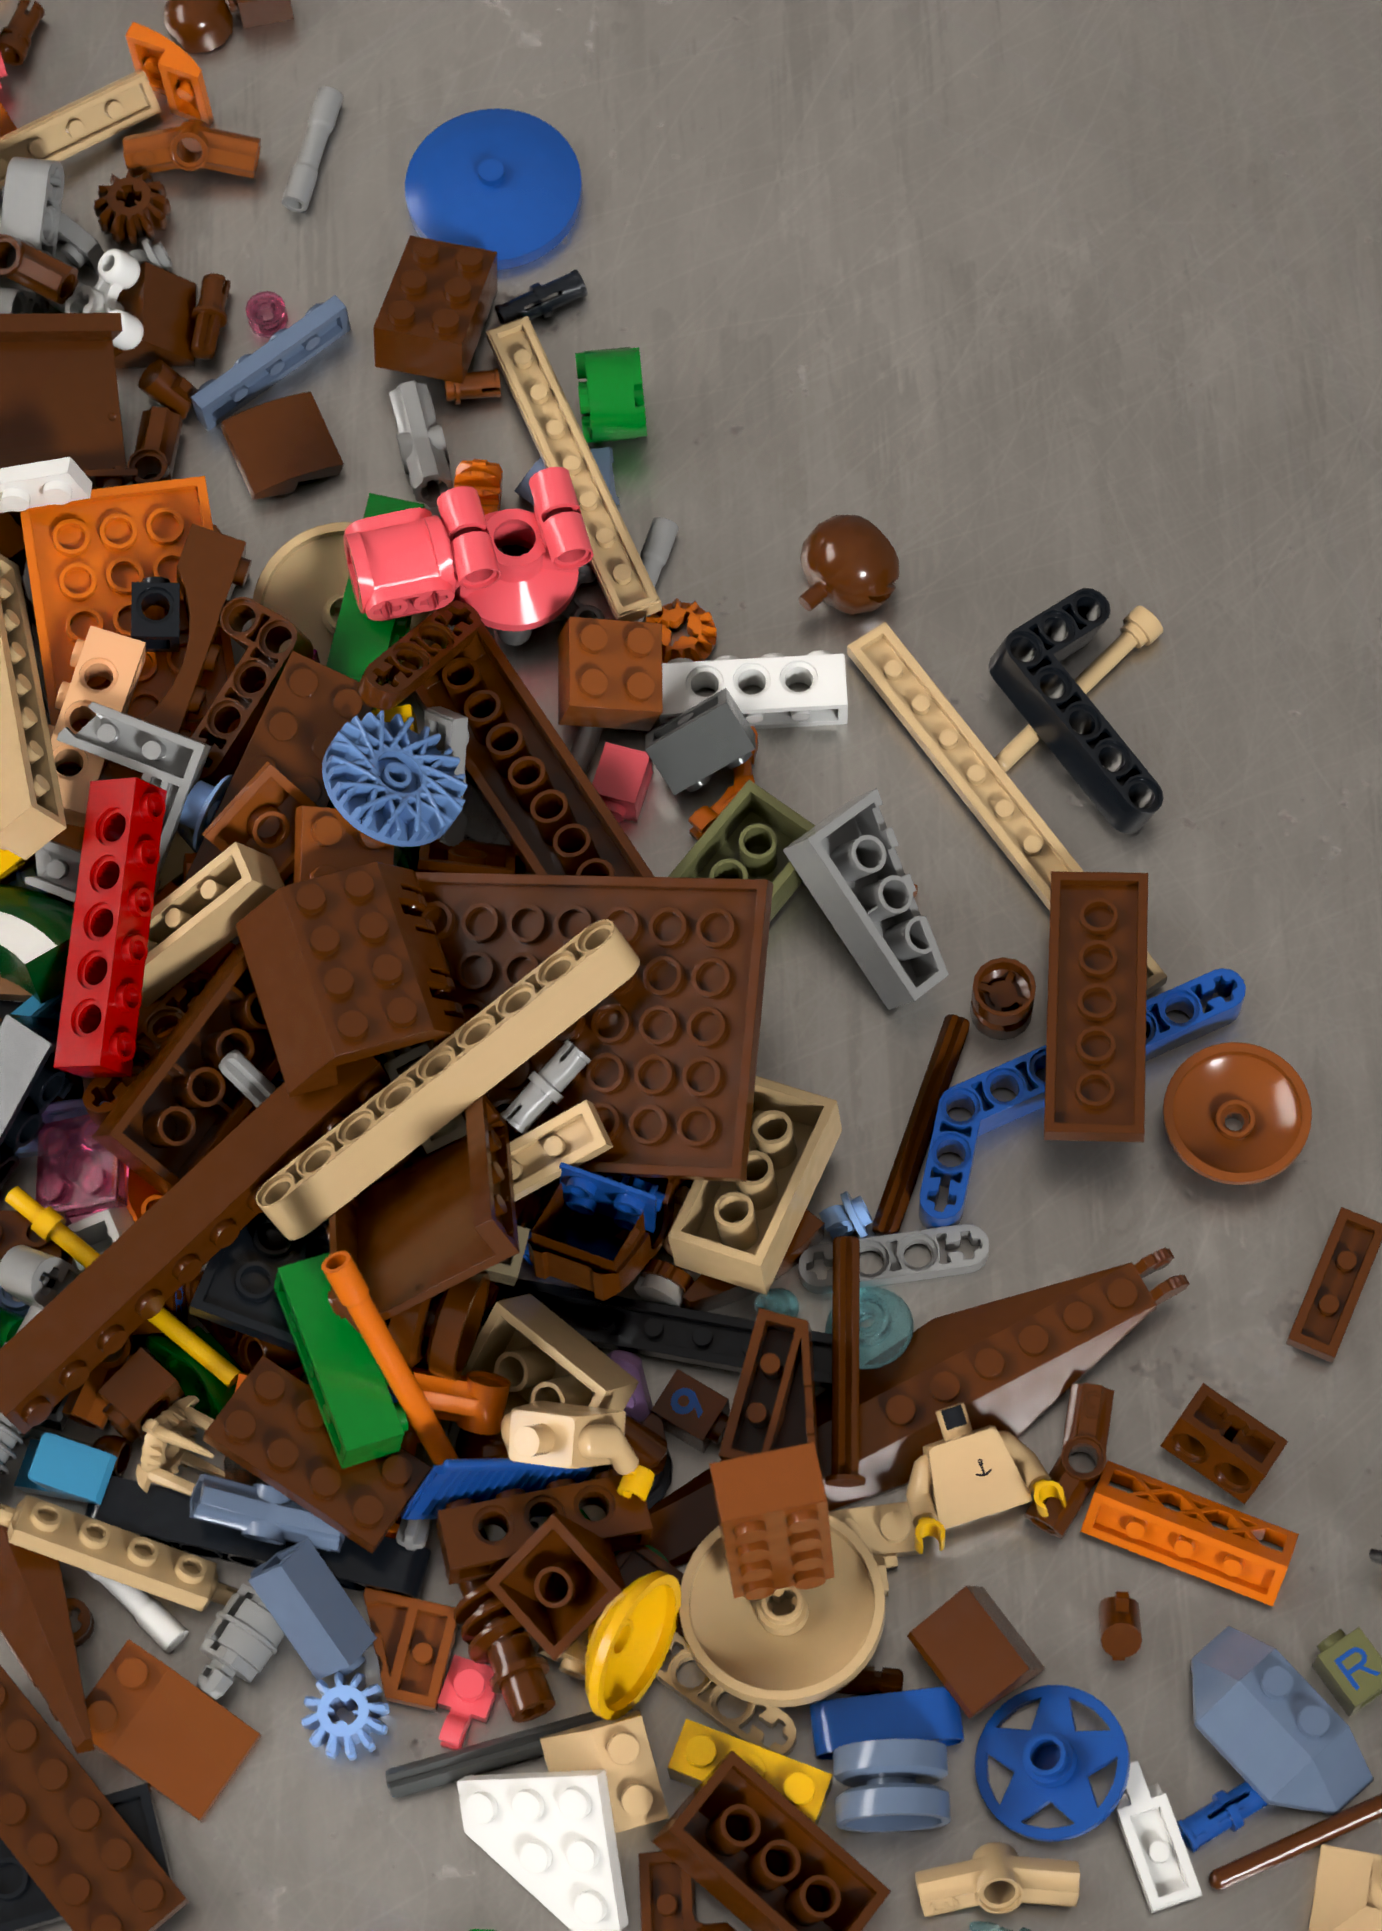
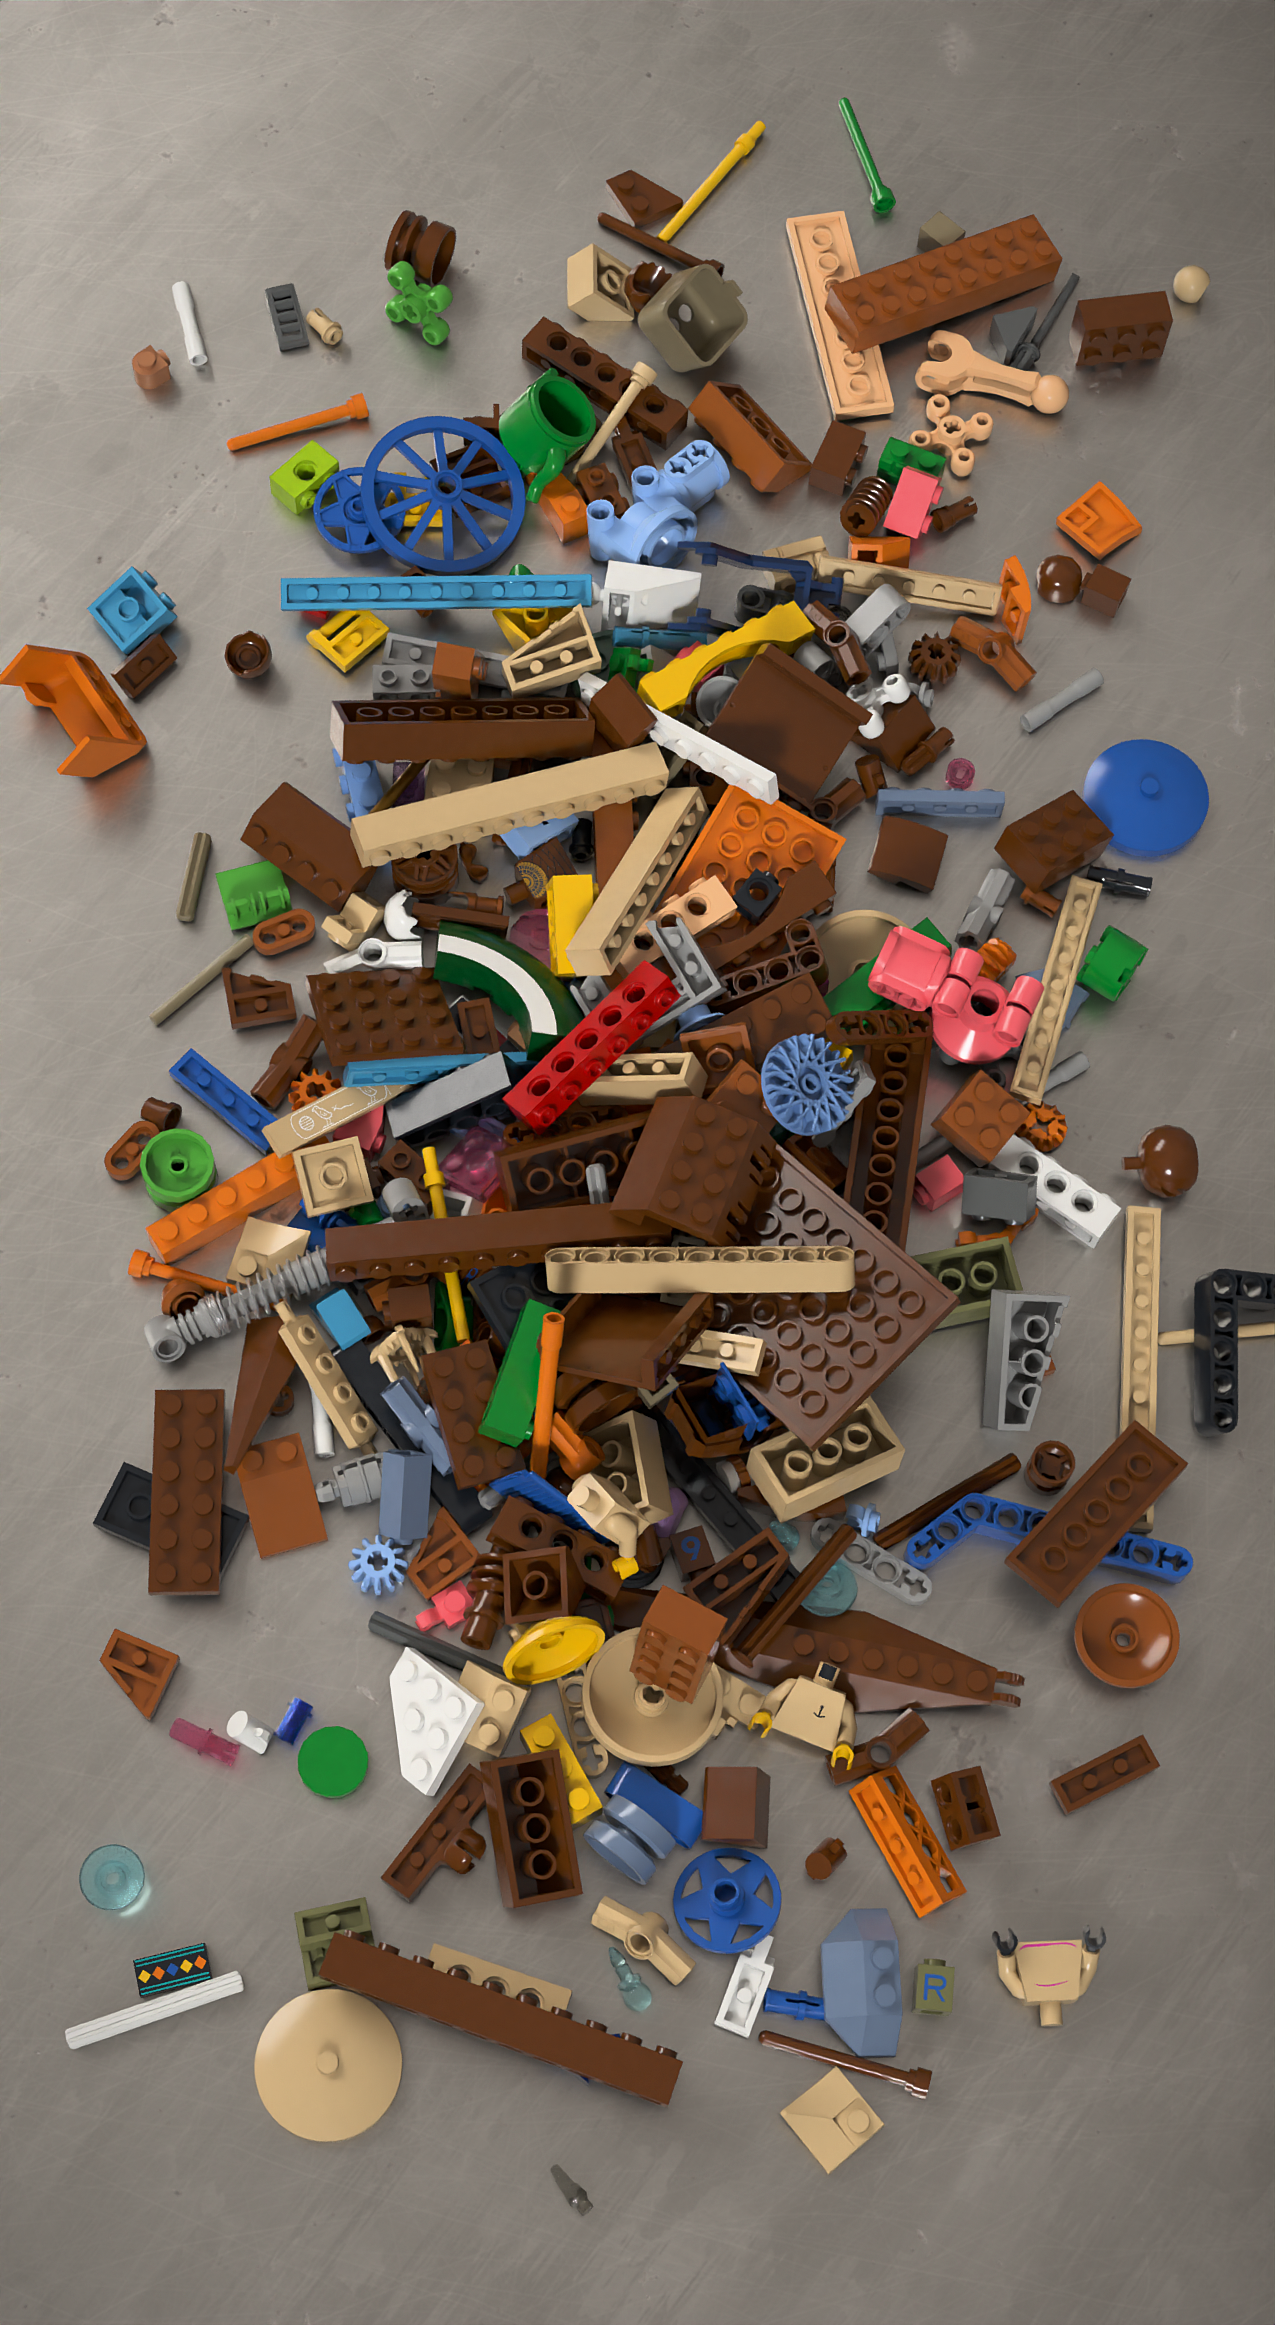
camera: 30 degrees right, 0 degrees up
light grey pin [500,1039,591,1135] -> none

